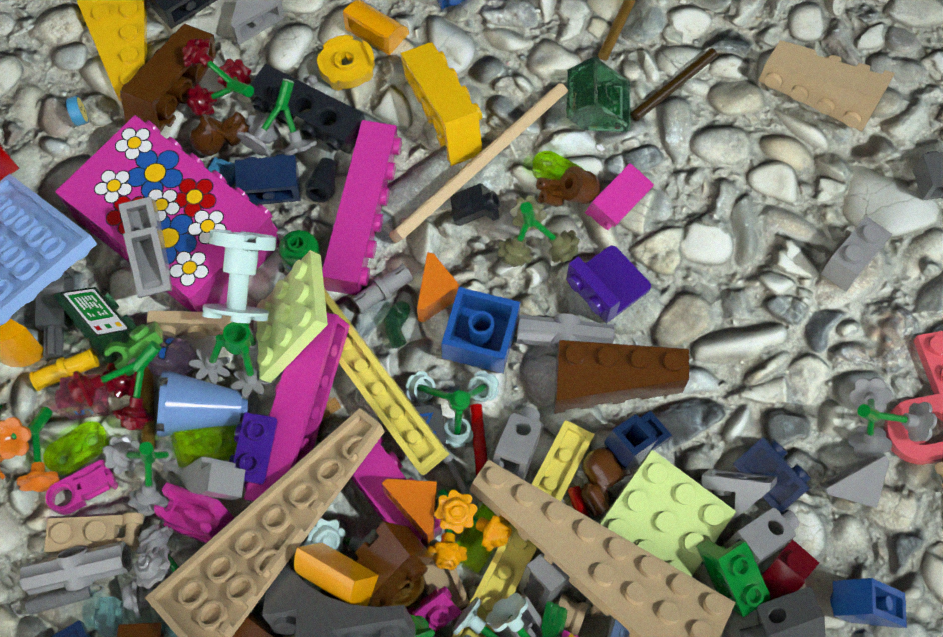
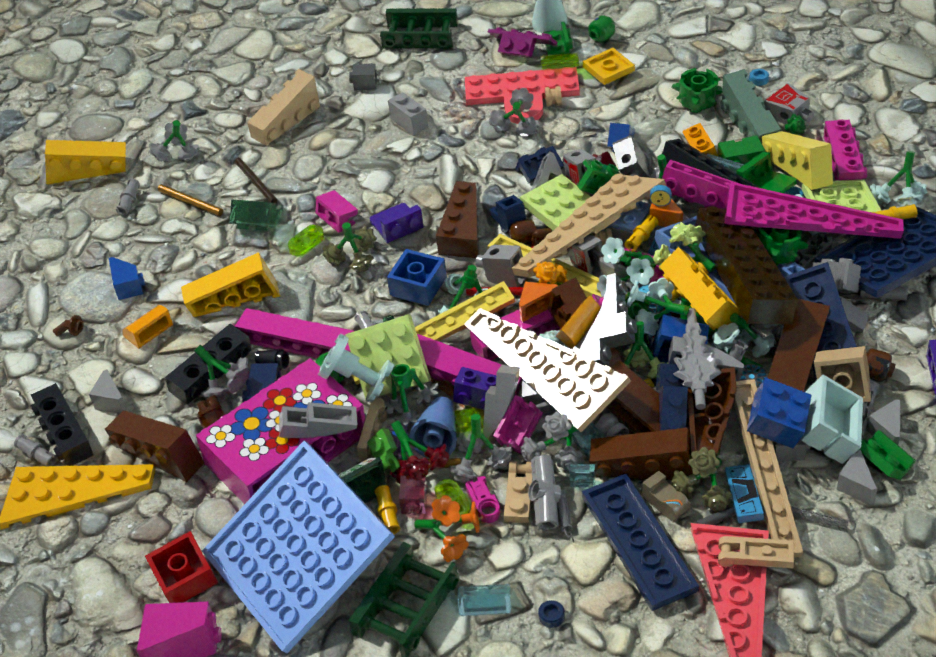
camera: 75 degrees left, 20 degrees down
dark azure tile [66,95,89,126] -> none
dark red plant [182,38,254,116] -> none
yellow plate [317,35,375,91] -> none
tan tile [388,83,568,244] -> none
orange slope [417,252,460,322] -> none
black bracket [450,183,500,226] -> none
light grey piece [517,313,615,352] -> none
reddish brown piece [536,166,600,207] -> none
light grey slope [819,452,889,508] -> none

